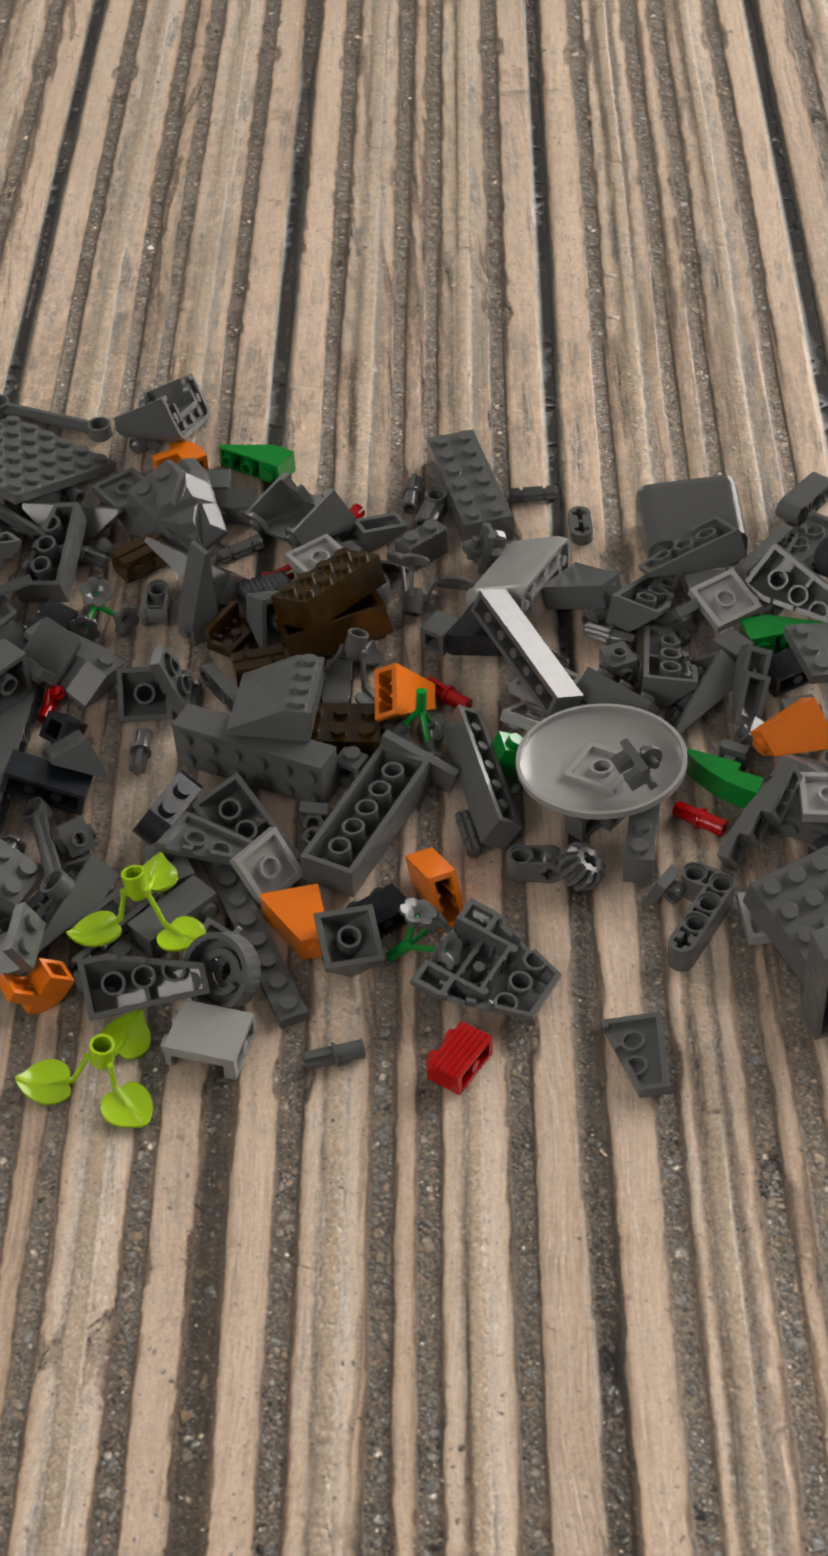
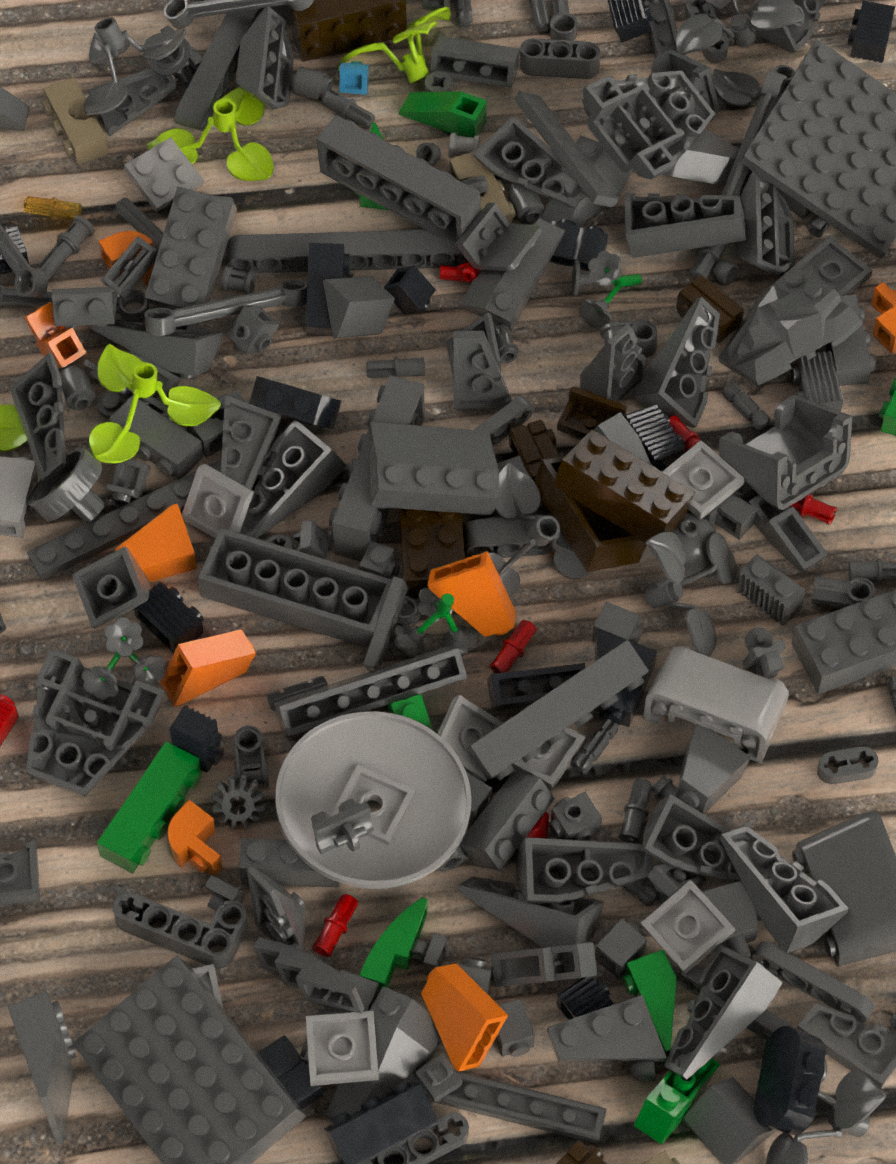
camera: 80 degrees right, 15 degrees up
none -> green brick [97,741,202,874]
none -> orange brick [168,800,223,876]
none -> black brick [169,705,224,772]
none -> dark grey wedge [247,866,306,952]
none -> black brick [487,663,586,710]

